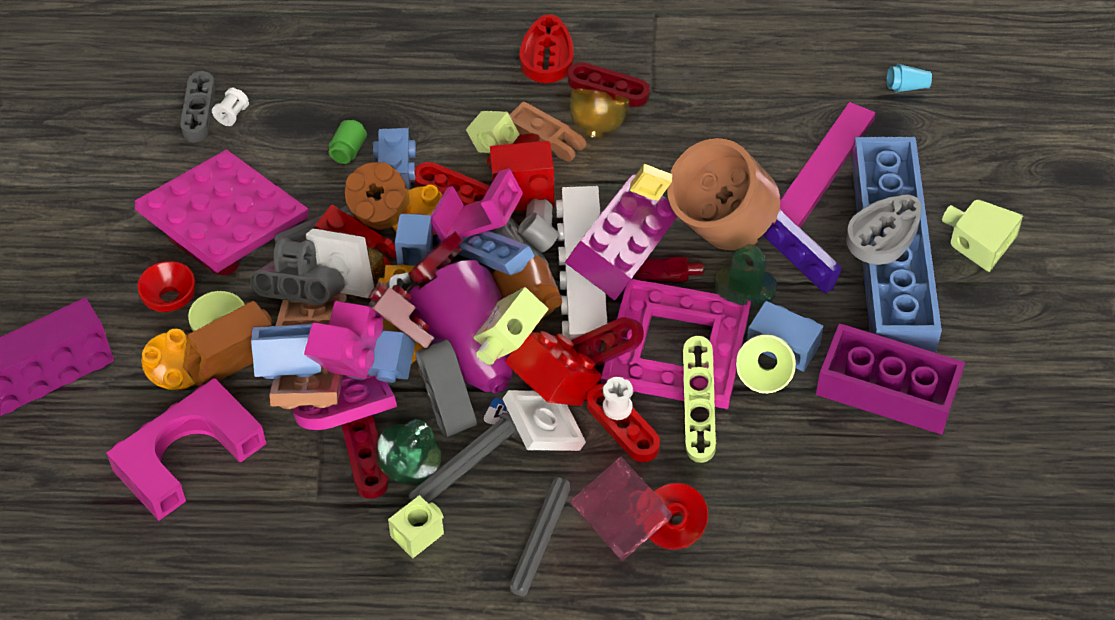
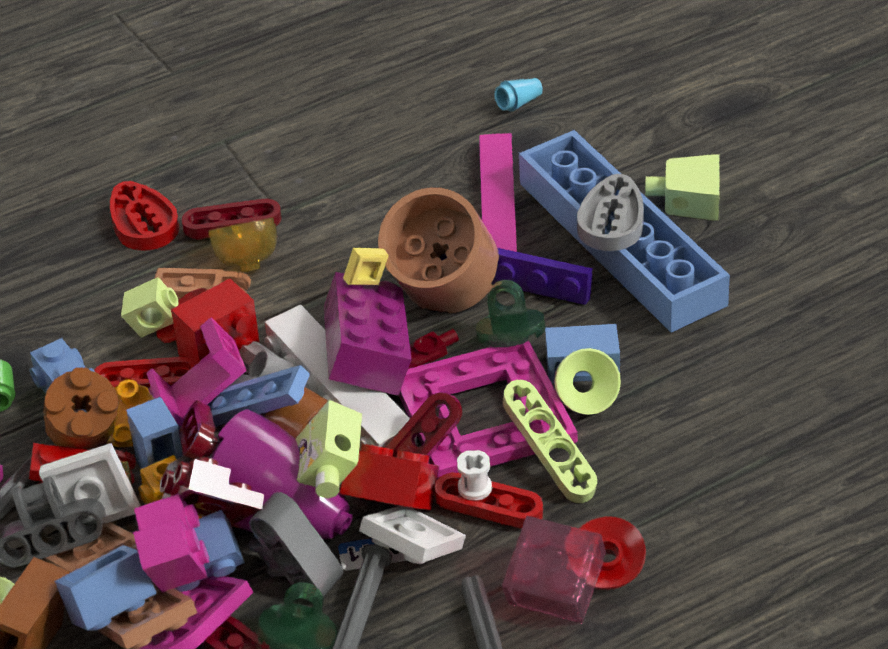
camera: 30 degrees left, 10 degrees down
magenta brick [816,323,965,435] -> none

